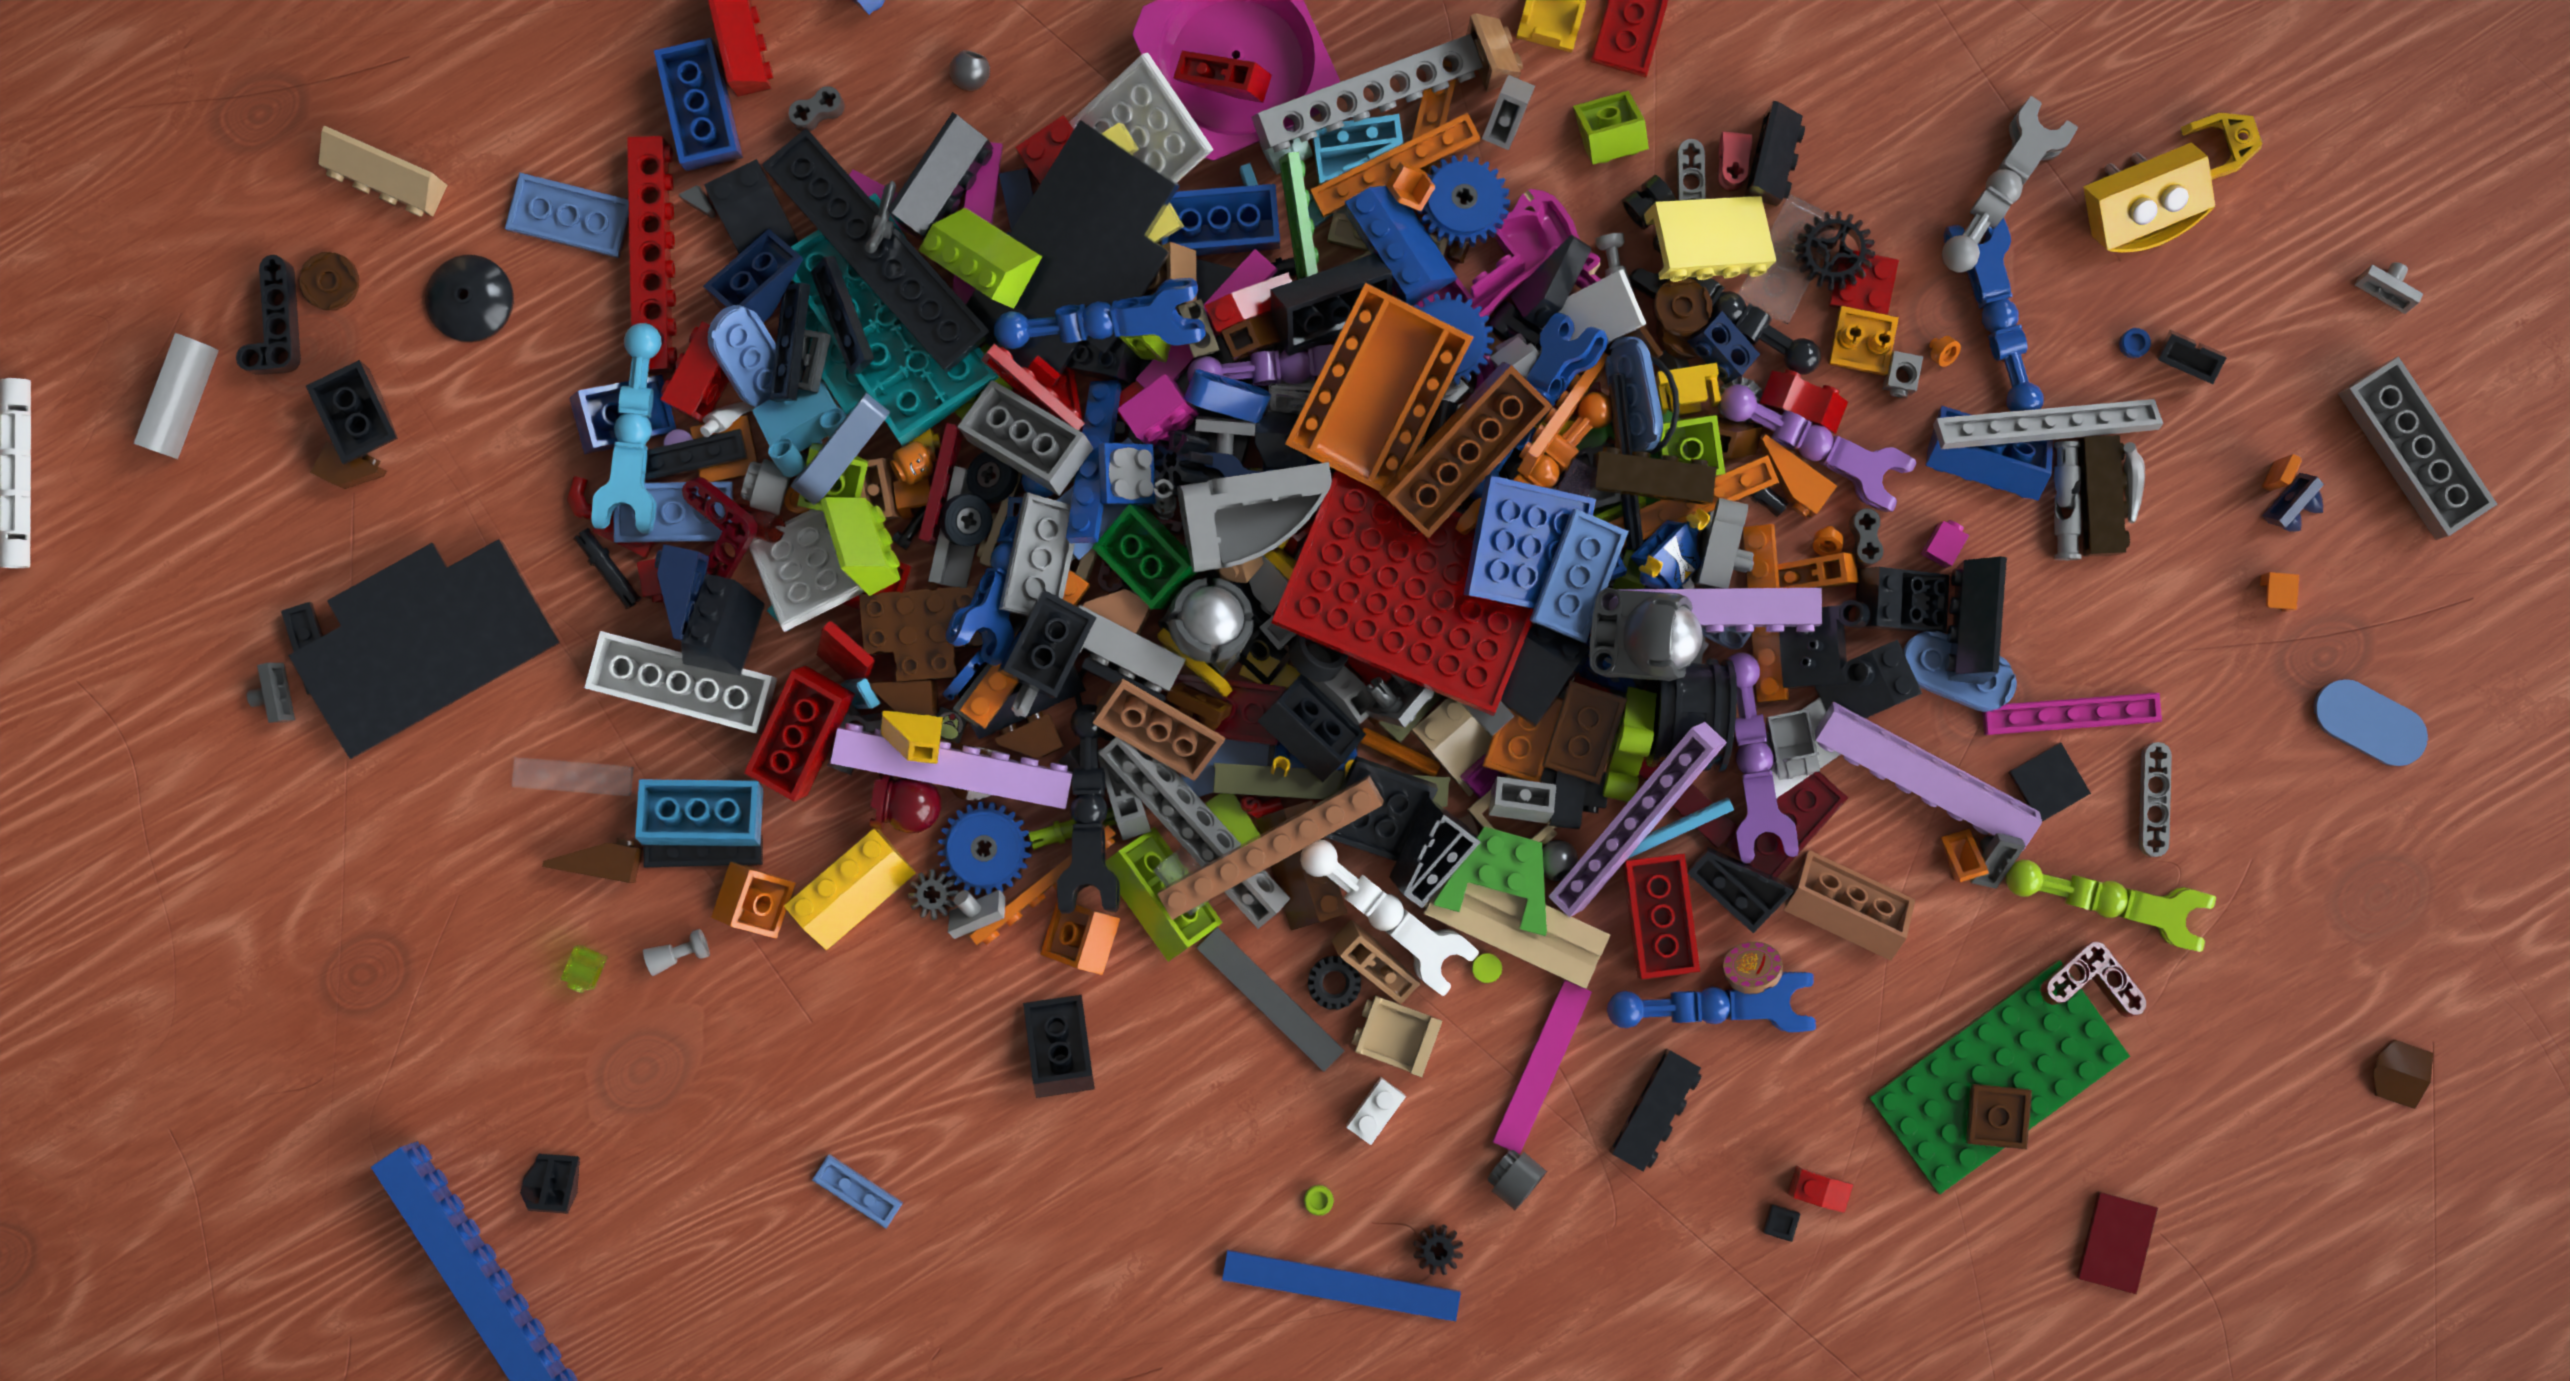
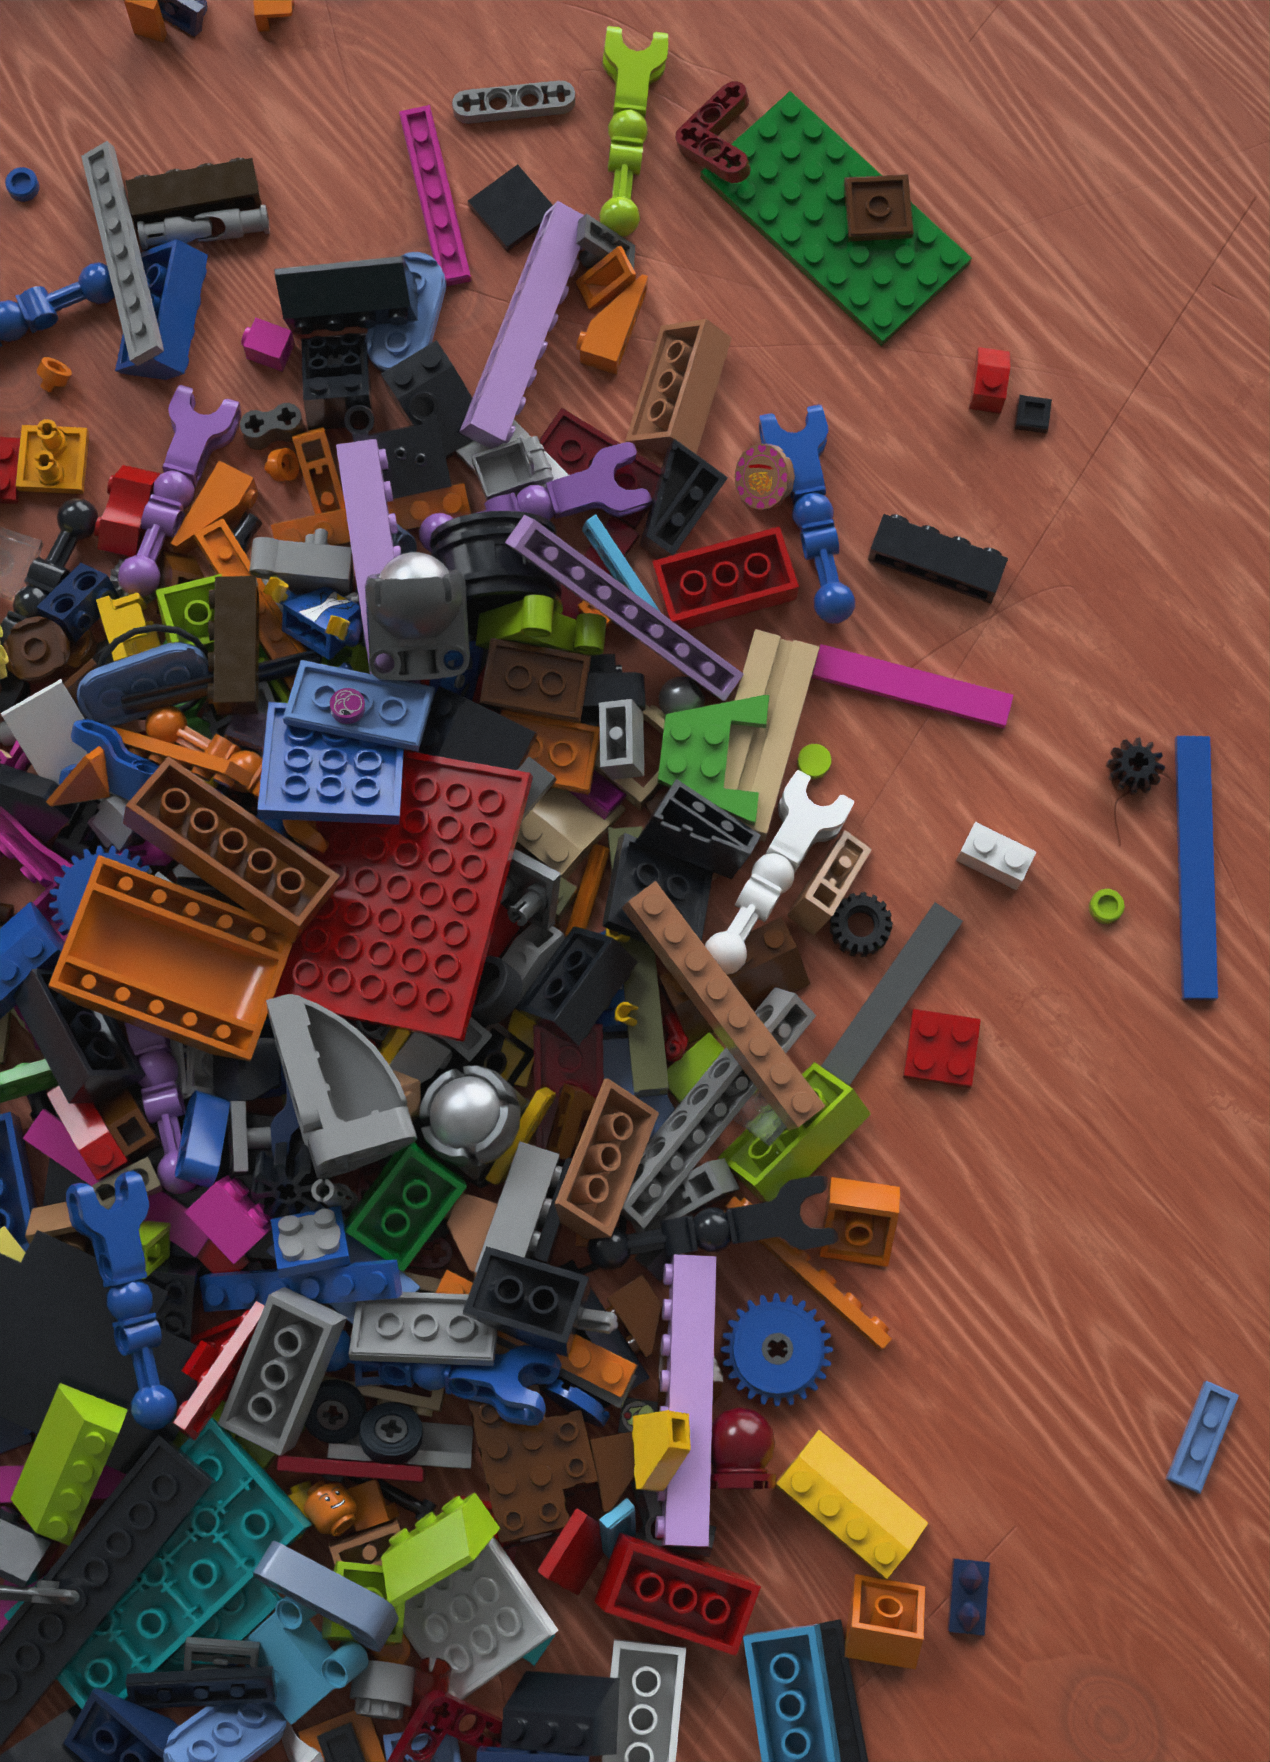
camera: 100 degrees left, 10 degrees down
light grey piece [643,929,710,976] -> none
black plate [811,256,874,374] -> none
dark grey gear [908,869,959,920] -> none
light grey tile [948,890,1006,939] -> none
black slope [1023,994,1095,1098] -> none
lime pin [1029,807,1117,850] -> none
tan panel [1351,995,1443,1077] -> none
dark grey piece [1488,1150,1547,1211] -> none
light grey brick [1882,351,1923,398] -> none
dark red tile [2077,1192,2158,1294] -> none
light grey piece [2124,442,2145,523] -> none
black piece [2157,330,2227,384] -> none
none -> orange slope [46,746,110,806]
none -> magenta tile [330,688,365,724]
none -> orange slope [576,274,648,375]
none -> red plate [903,1009,981,1088]
none -> dark blue tile [947,1558,990,1636]

